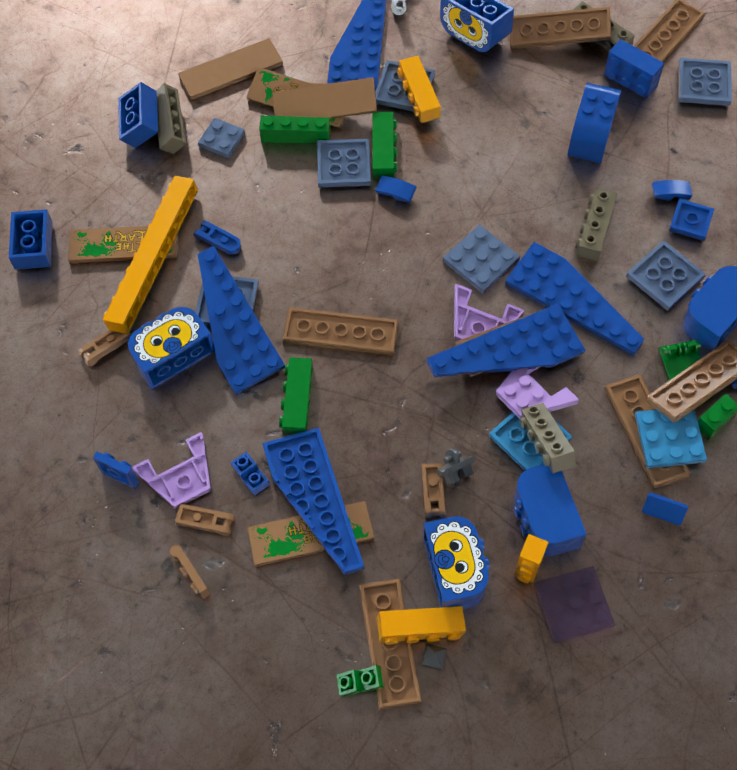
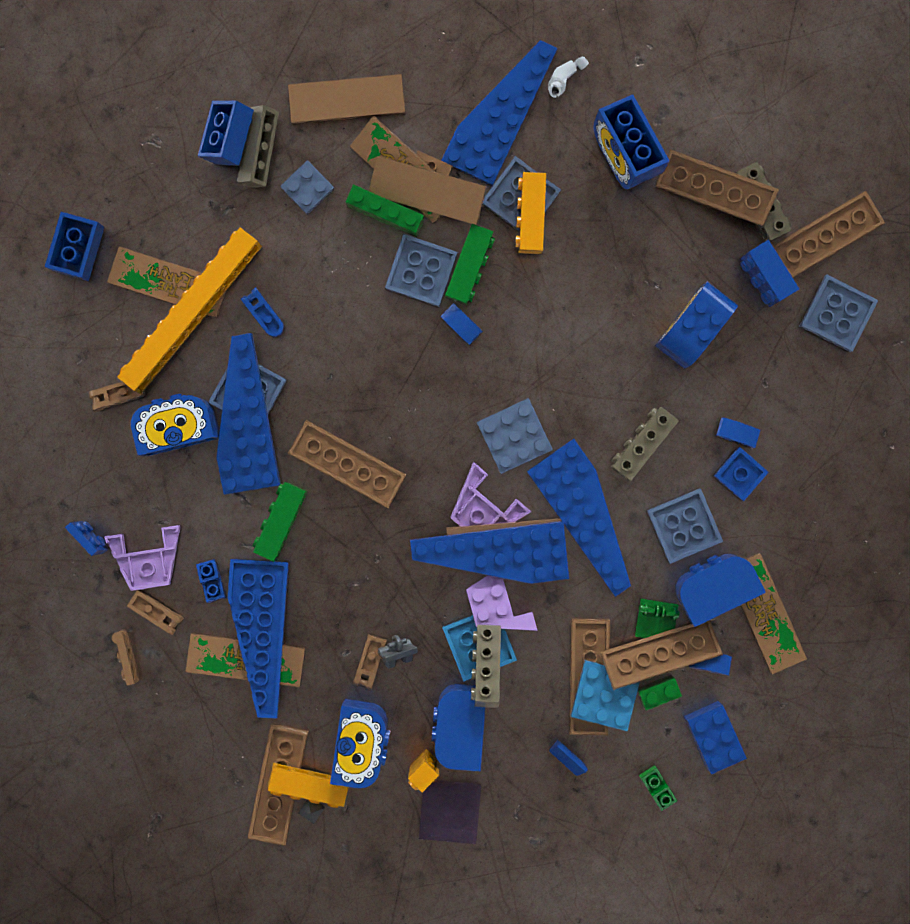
camera: 15 degrees right, 25 degrees up
green slope [337,665,384,696] -> none

